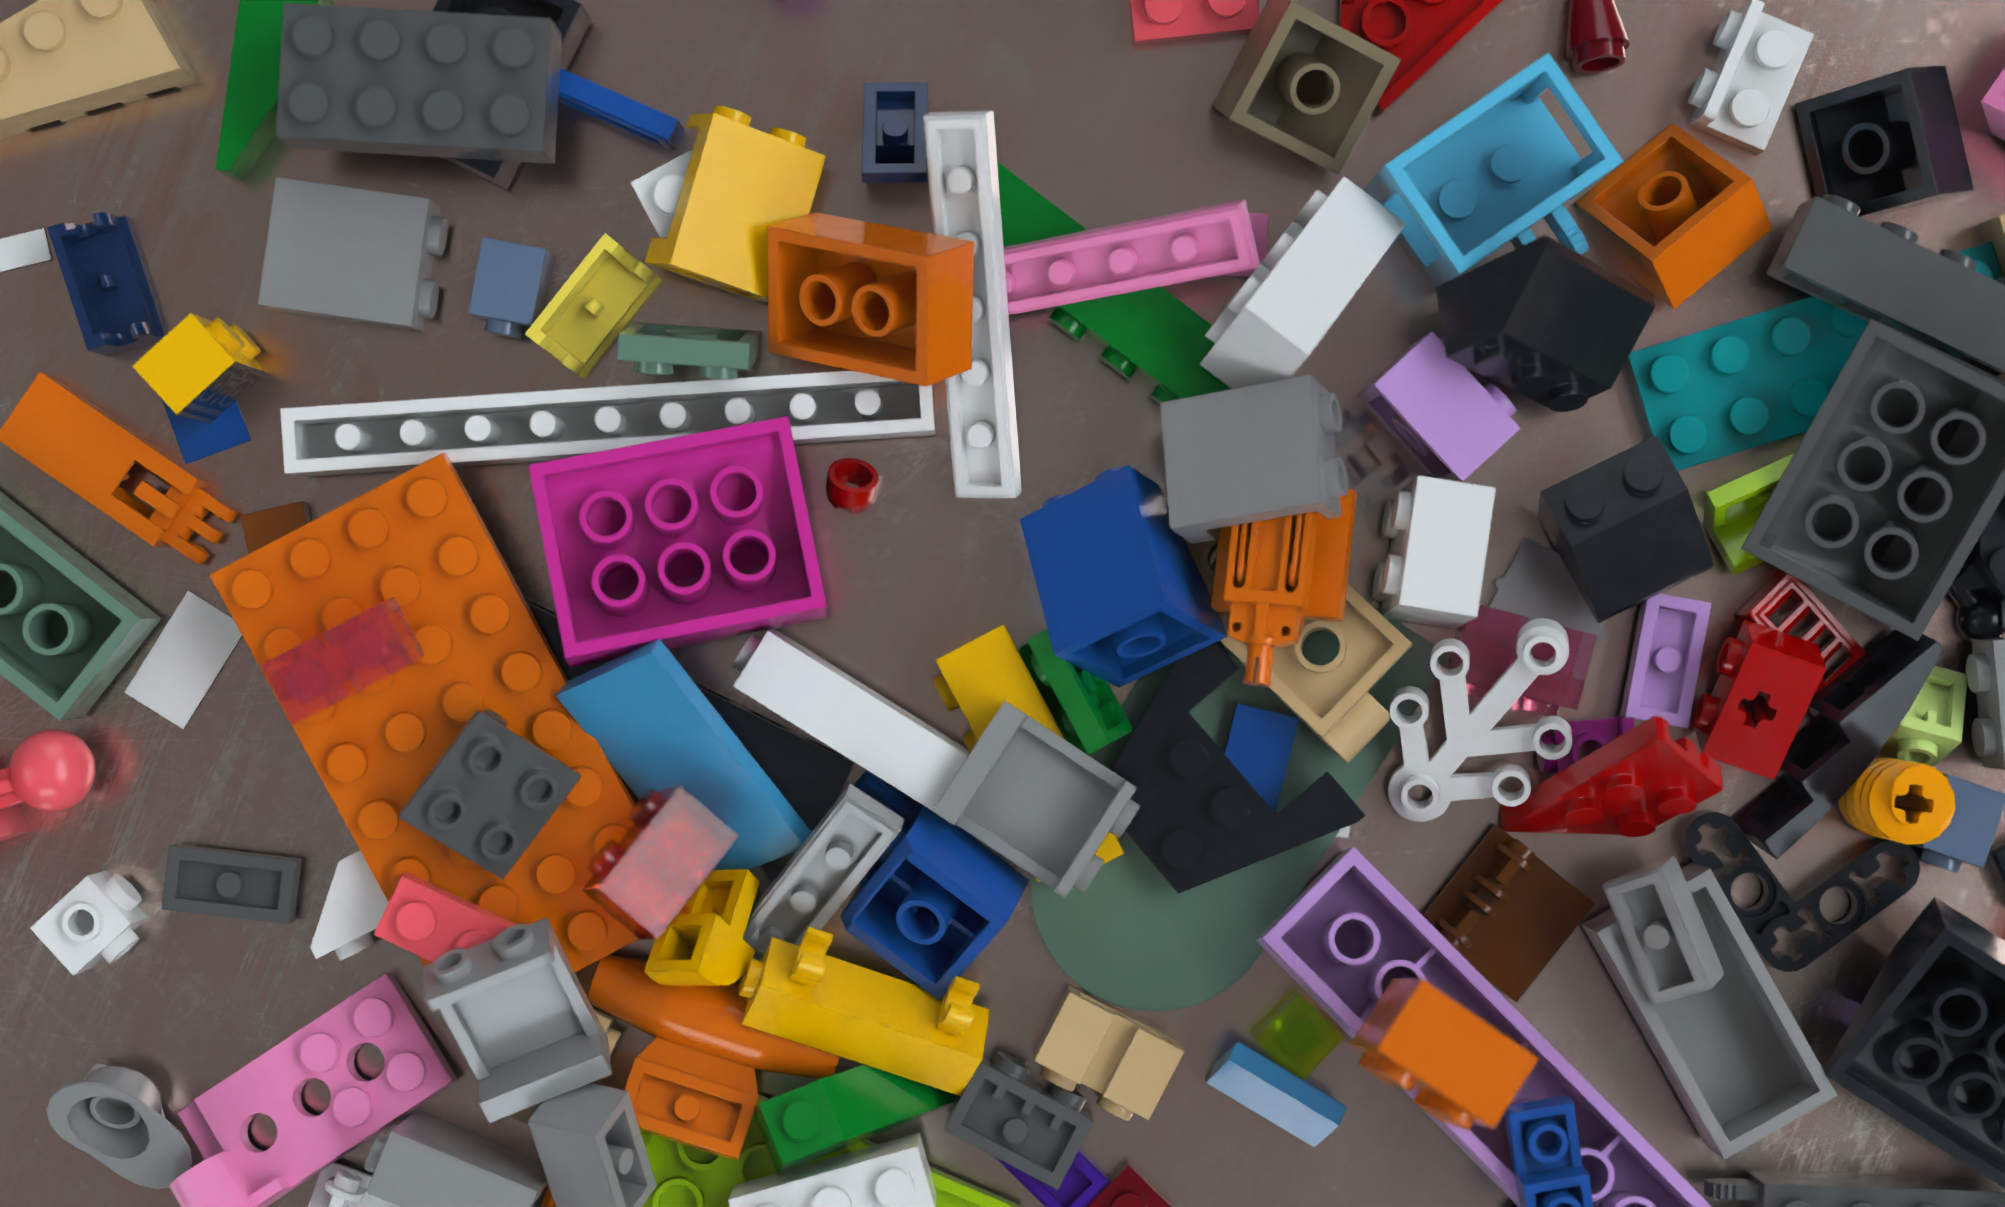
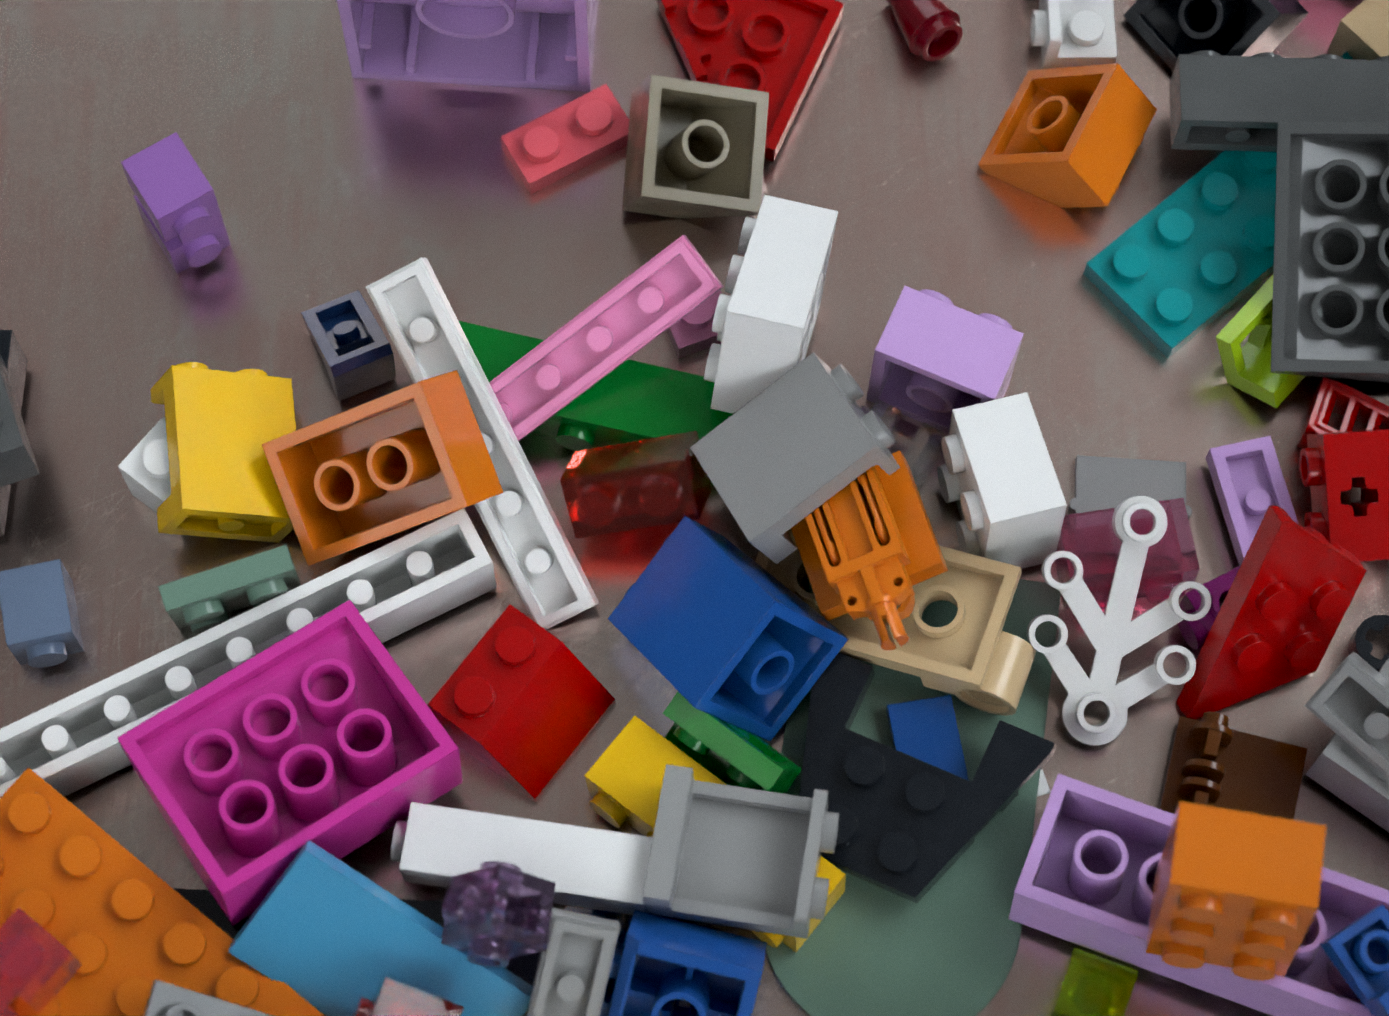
camera: 30 degrees left, 20 degrees down
light yellow hinge [525,233,663,380] -> none
blue tile [558,68,684,151] -> none
red hinge [825,458,879,514] -> none
medium azure piece [1365,52,1624,291] -> none
black slope [1435,235,1655,412] -> none
black slope [1537,435,1714,623] -> none
none -> red slope [428,604,615,803]
none -> clear purple brick [441,861,556,968]
none -> clear red brick [560,431,712,539]

